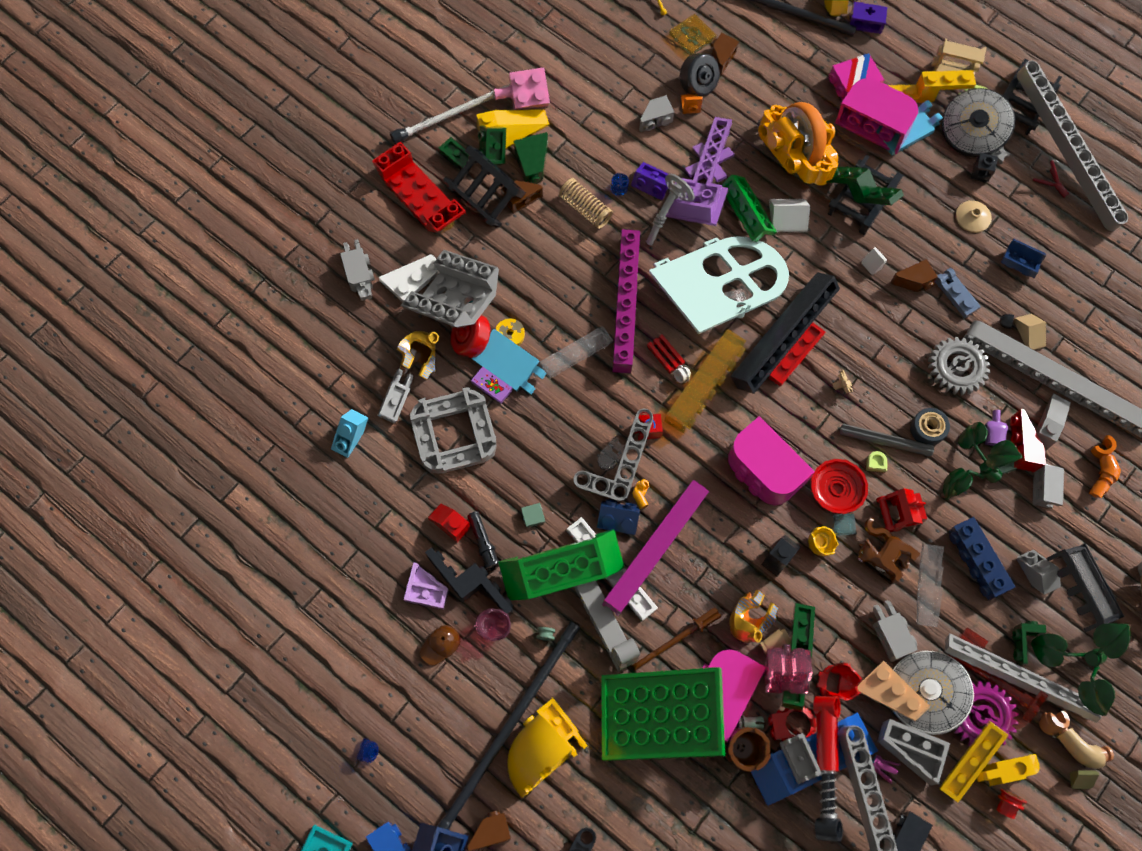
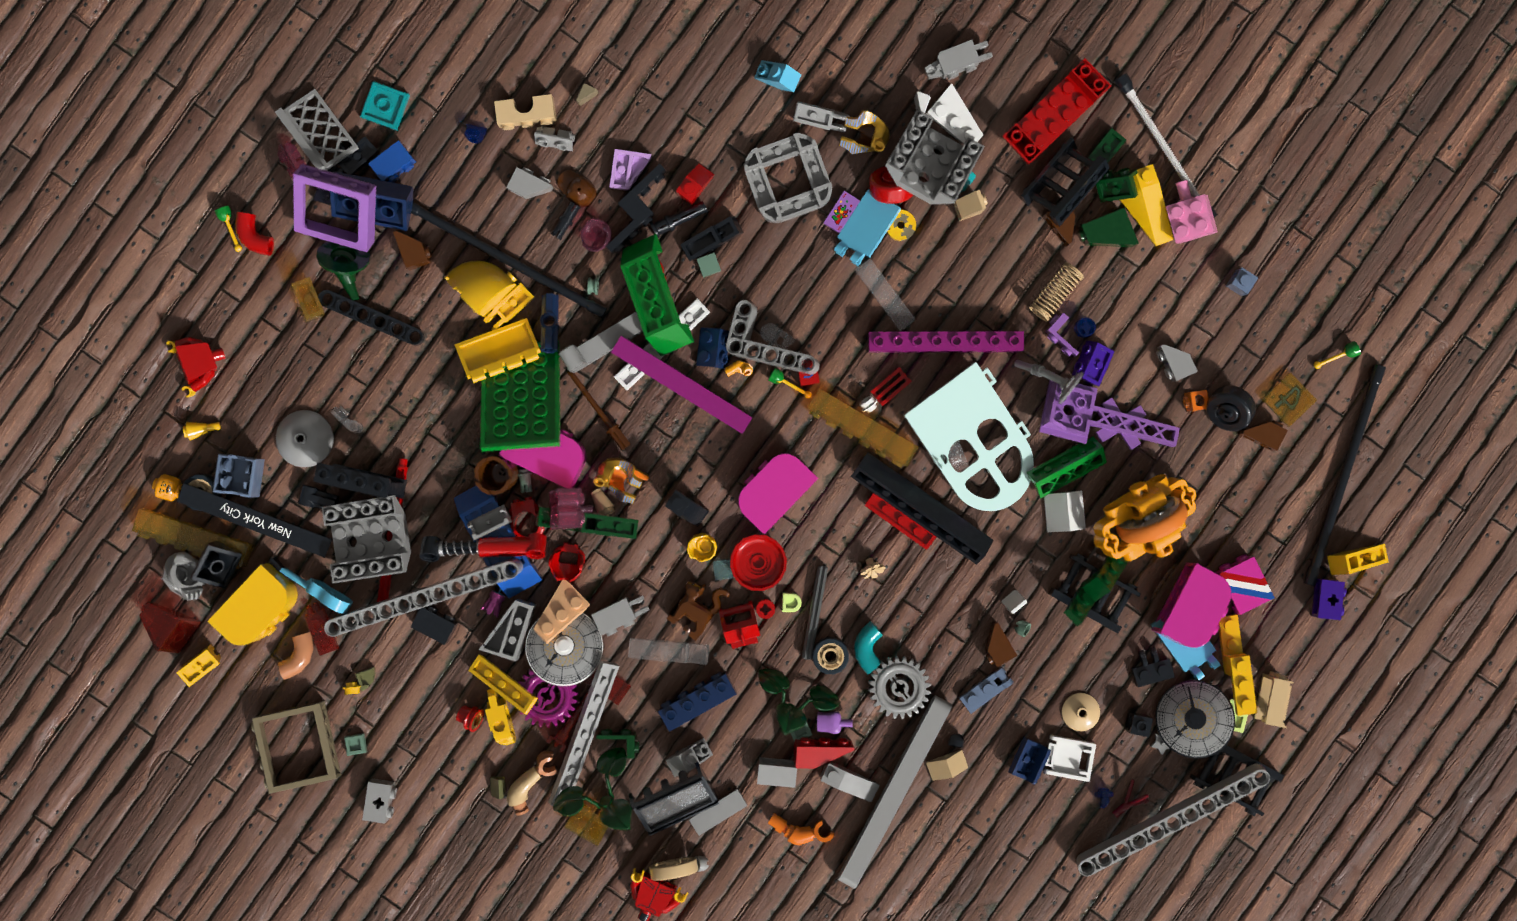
camera: 90 degrees right, 20 degrees up
none -> yellow hinge [454,318,541,383]
none -> tan arch [494,94,557,130]
none -> light grey slope [506,167,553,199]
none -> light grey hinge [534,126,575,151]
none -> dark blue piece [540,293,560,353]
none -> black pin [550,201,581,240]
none -> clear yellow bracket [564,804,608,846]
none -> dark tan slope [576,83,598,106]
none -> black slope [680,216,744,261]
none -> light grey tile [689,788,748,836]
none -> red wheel [756,599,775,619]
none -> hinge [768,367,812,398]
none -> teal cylinder [854,621,883,675]
none -> white slope [914,91,931,113]
none -> tan slope [954,190,987,221]
none -> sand green hinge [1014,620,1031,637]
none -> white container [1043,735,1096,782]
none -> medium lavender bracket [1045,313,1079,357]
none -> clear blue plate [1094,788,1114,809]
none -> black hinge [1131,647,1175,688]
none -> sand blue brick [1226,268,1258,296]

